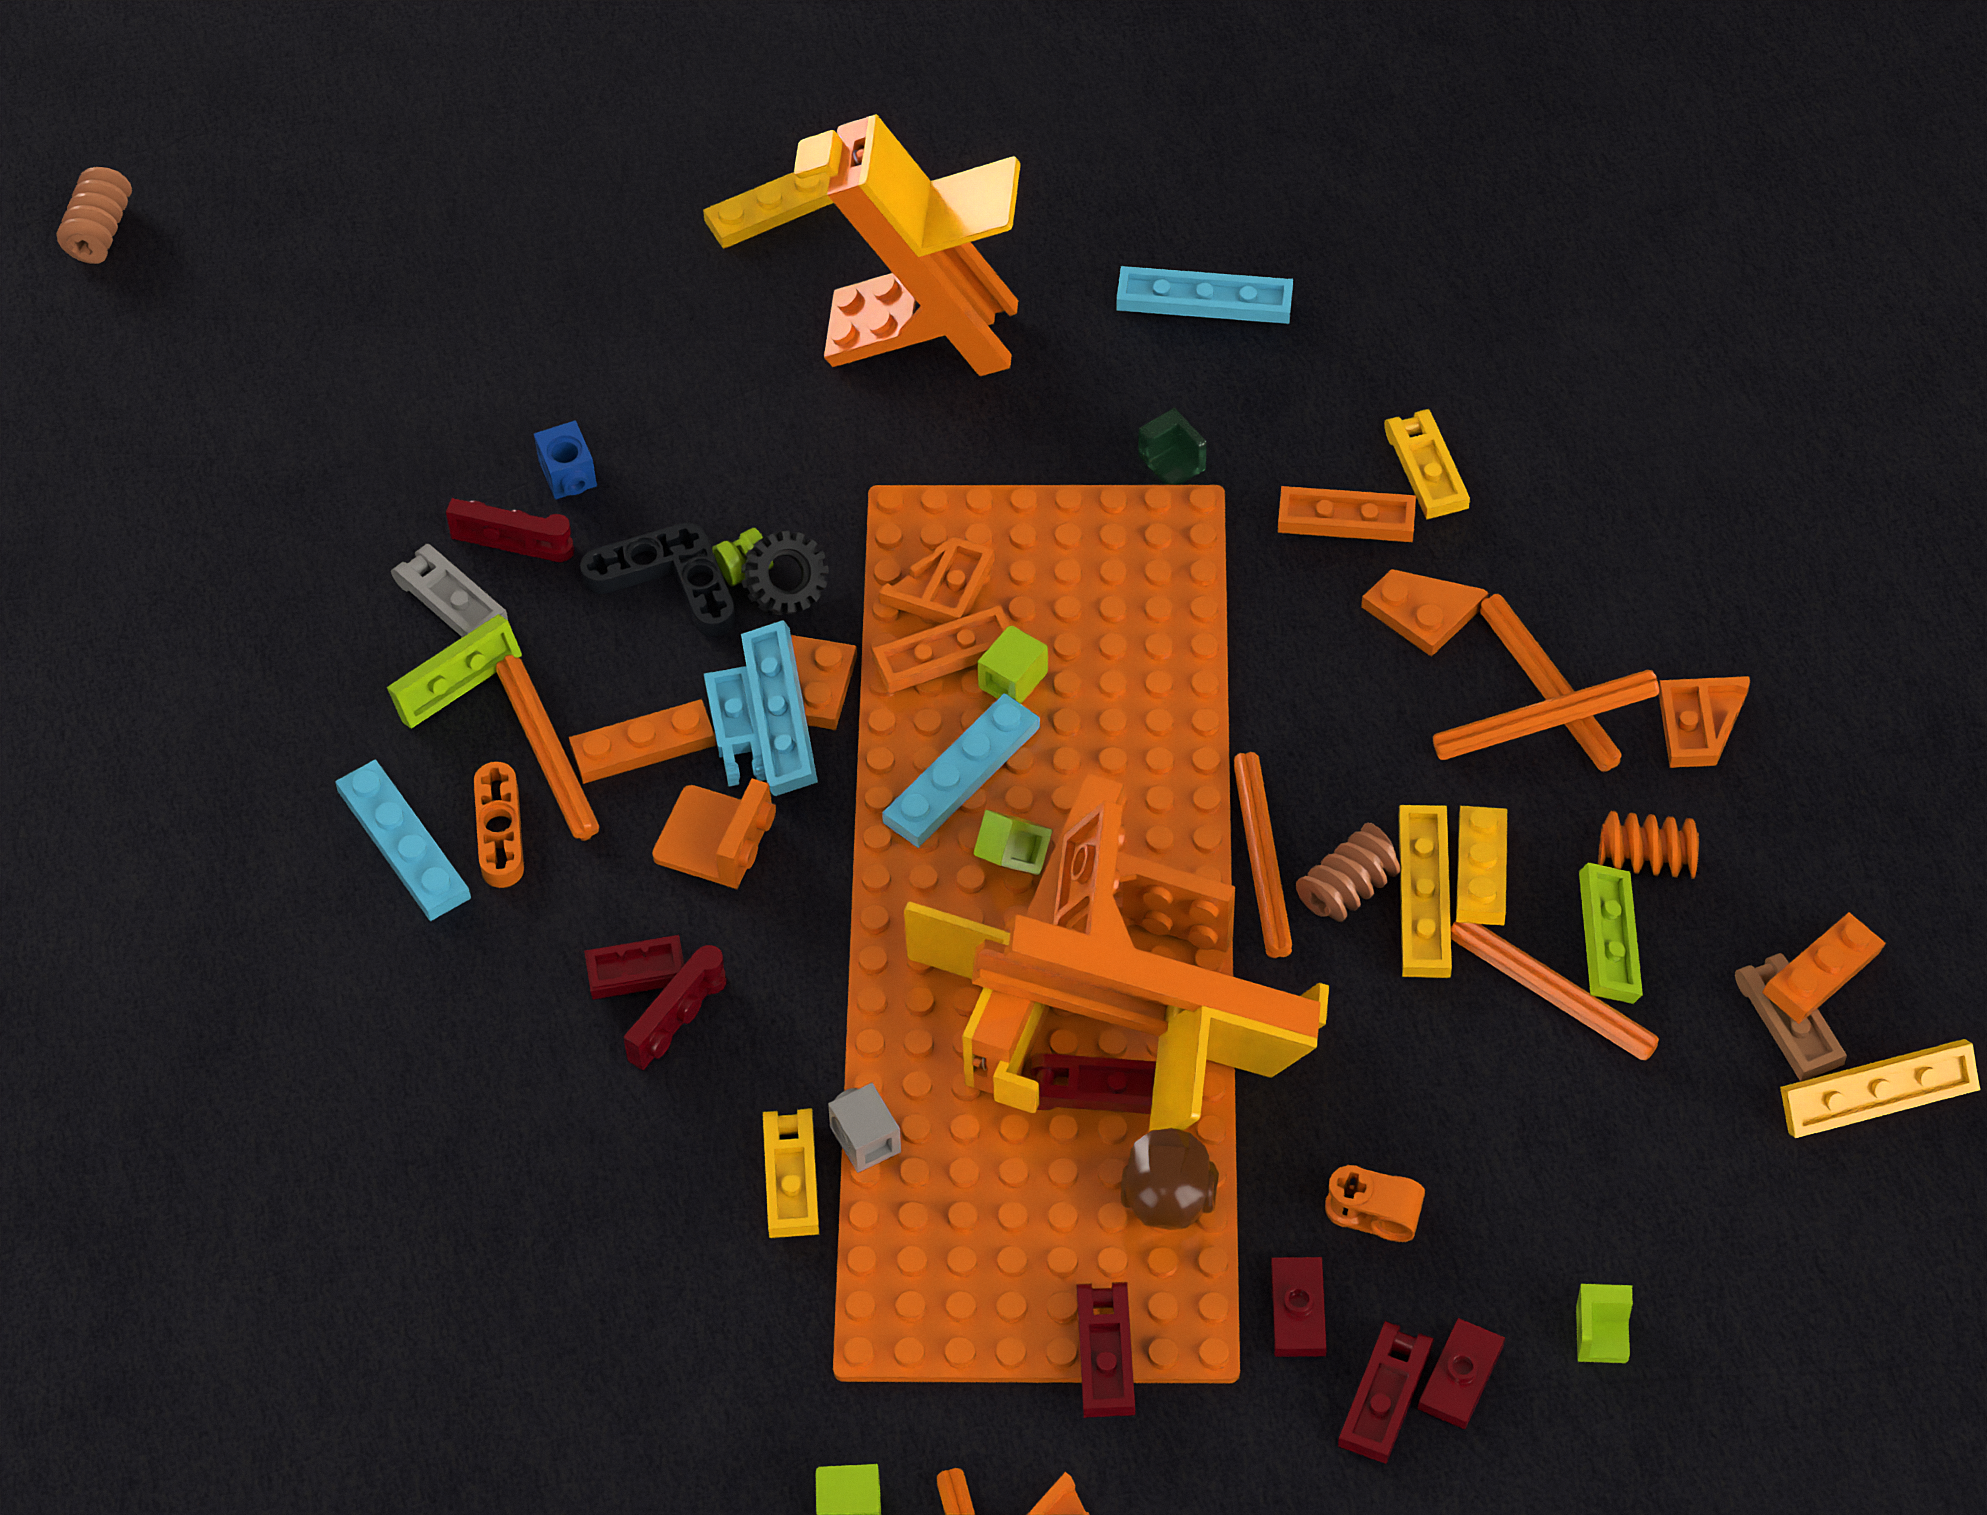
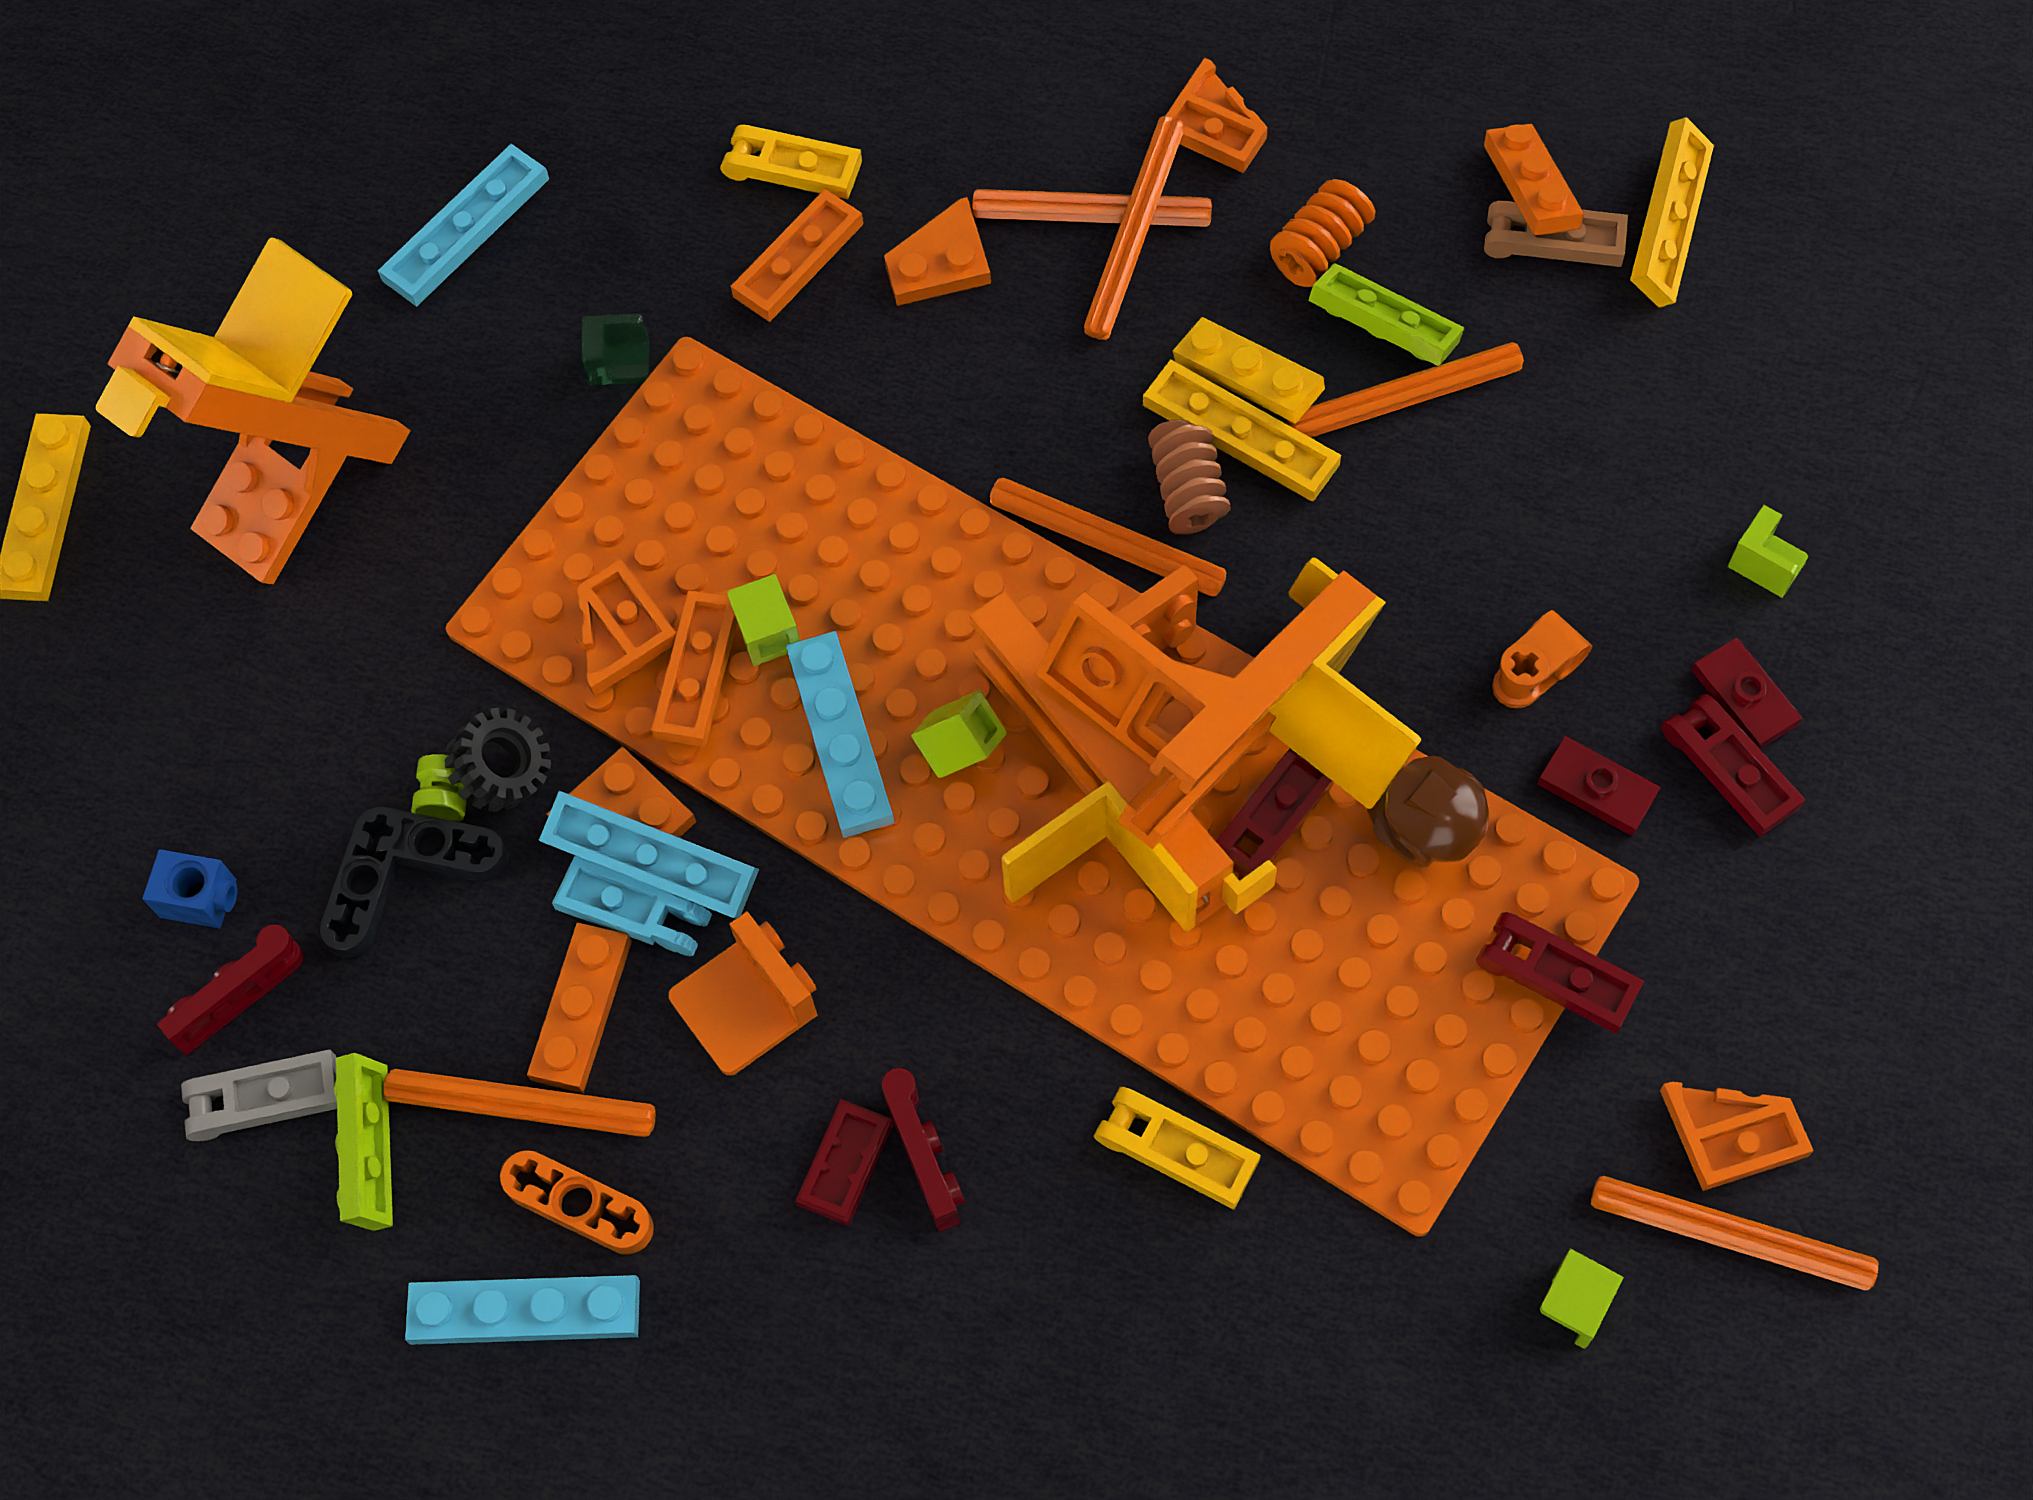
camera: 55 degrees left, 10 degrees up
light grey brick [828,1083,901,1173] -> none

